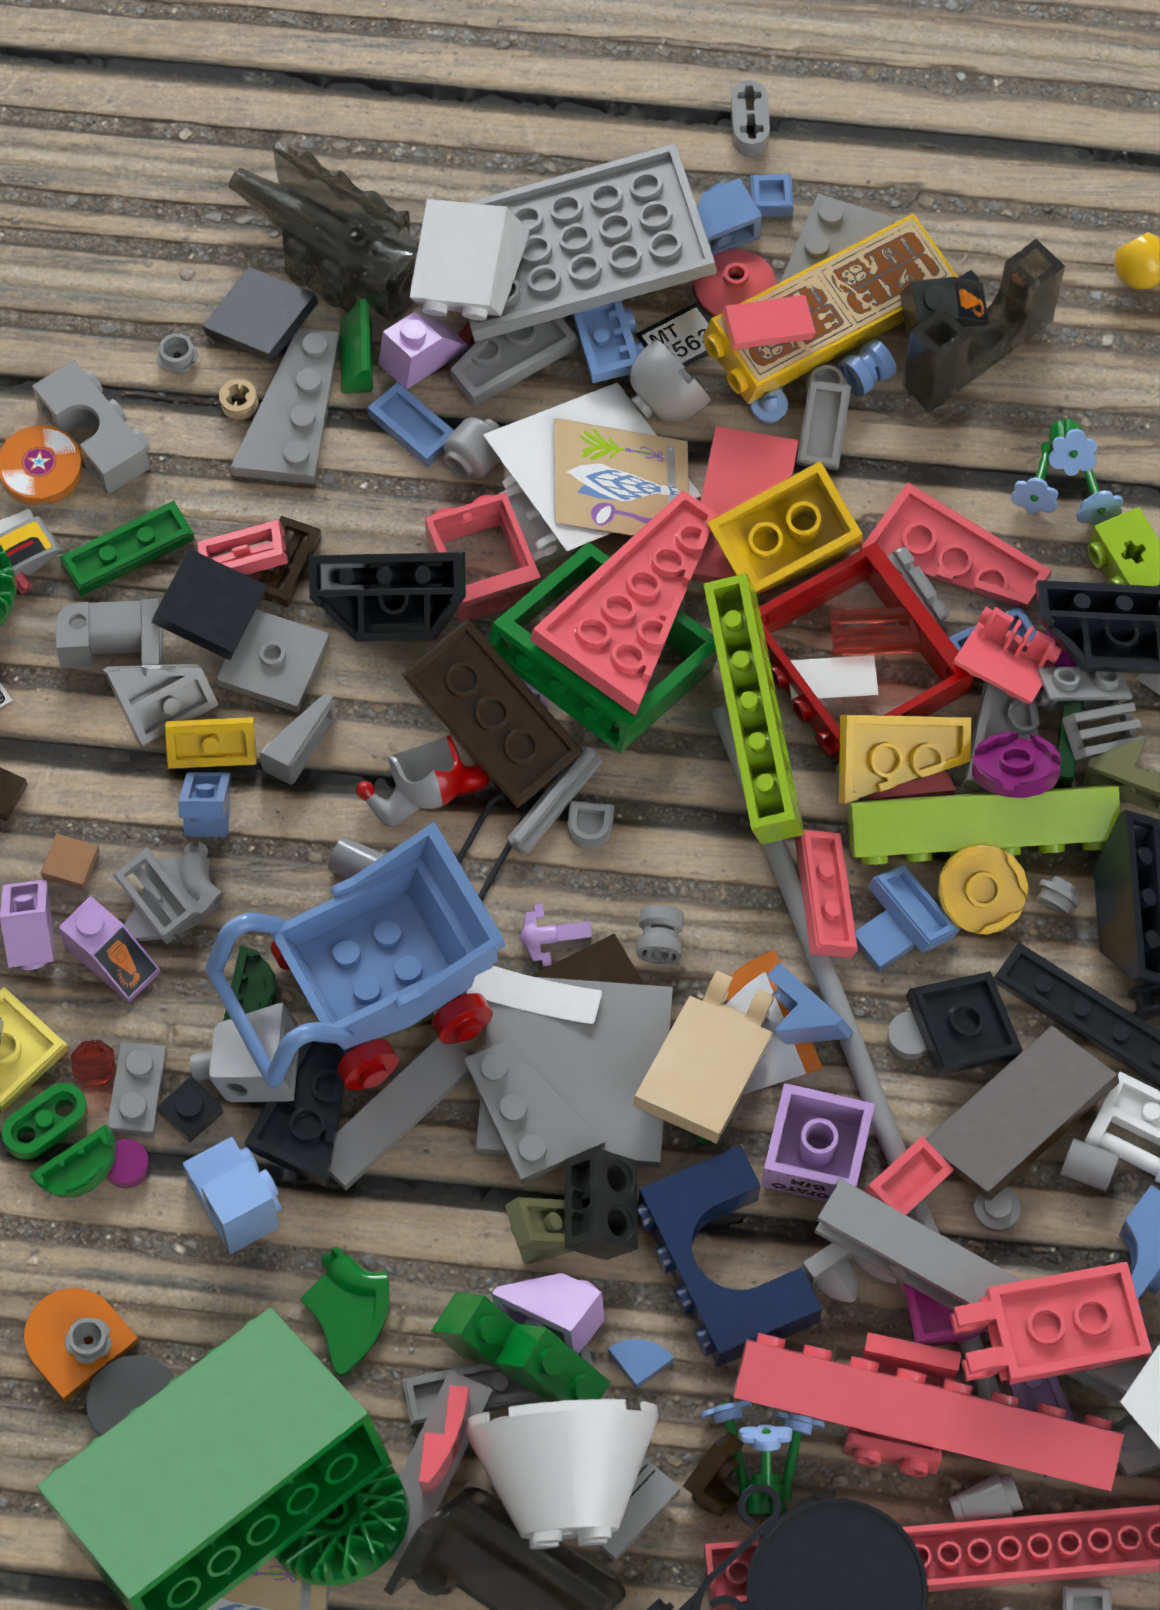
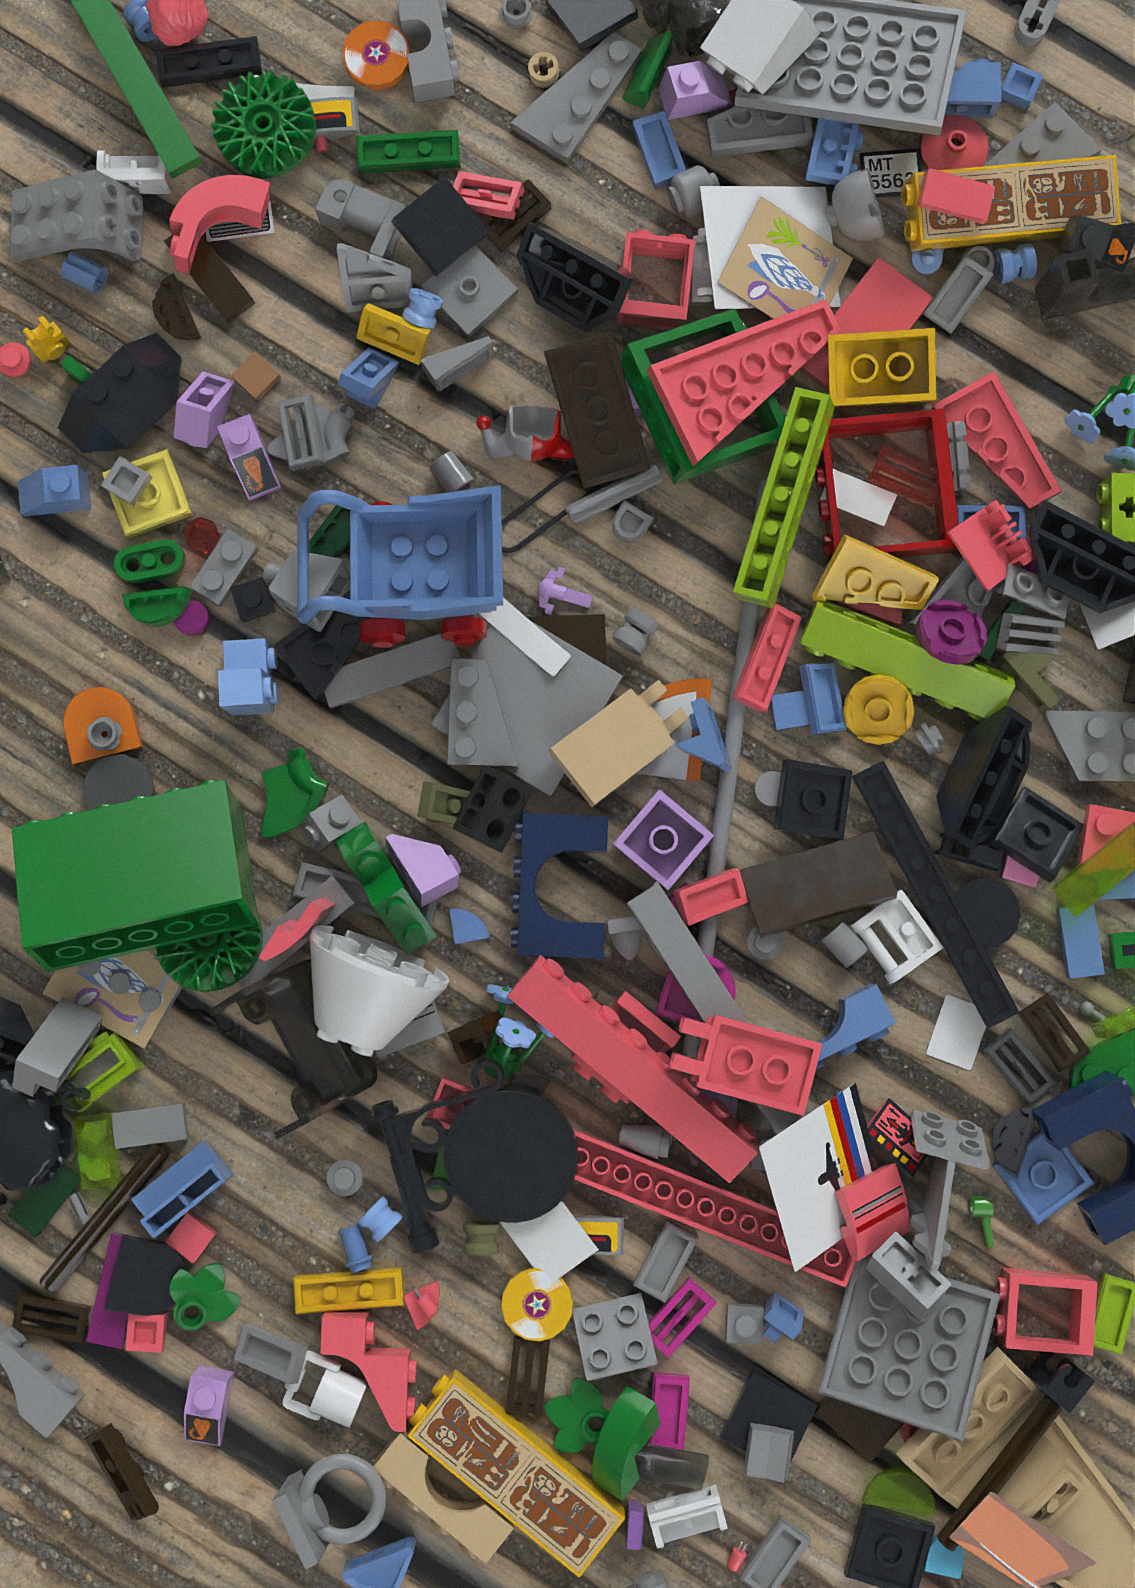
camera: 25 degrees right, 20 degrees up
none -> light grey bracket [300,795,362,854]
none -> light blue wheel [402,288,443,329]

